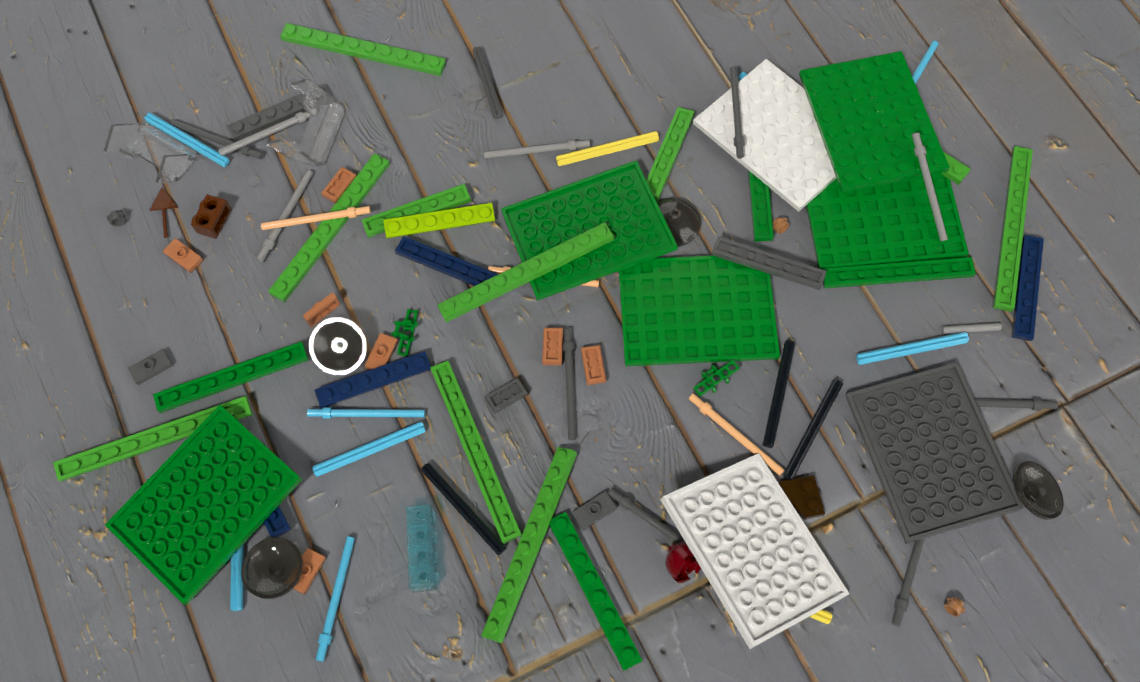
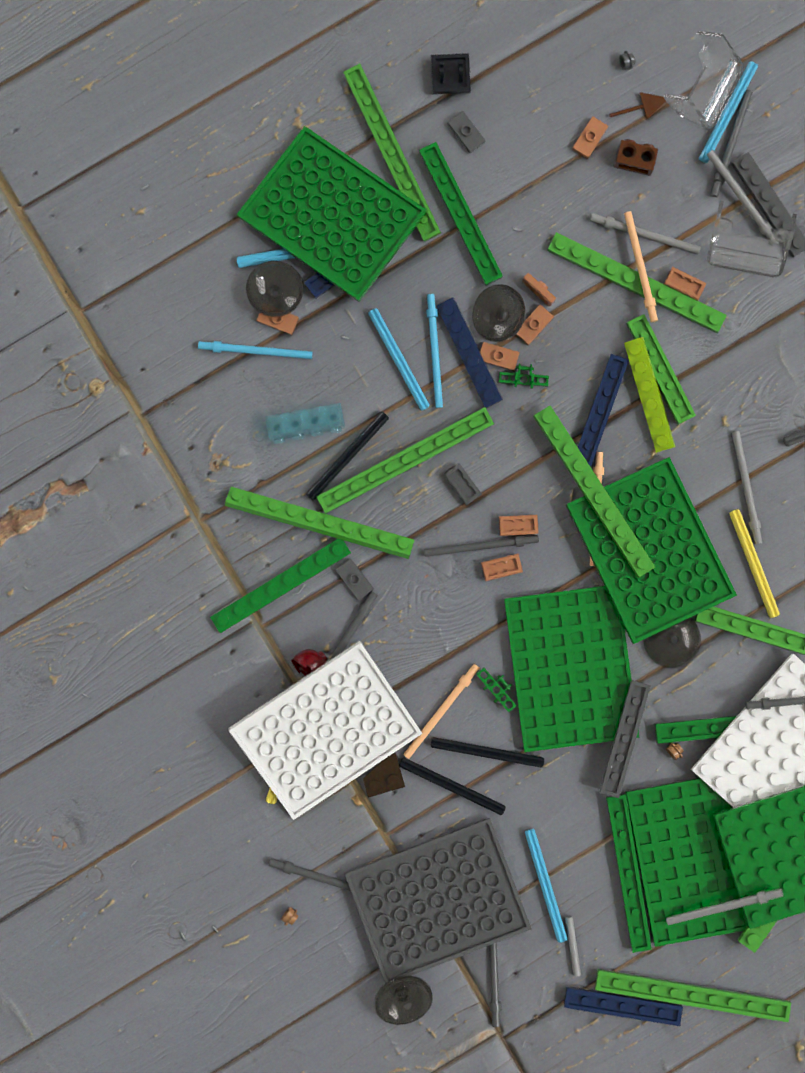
camera: 80 degrees right, 20 degrees up
none -> black plate [431,53,471,95]
none -> nougat plate [515,304,554,346]

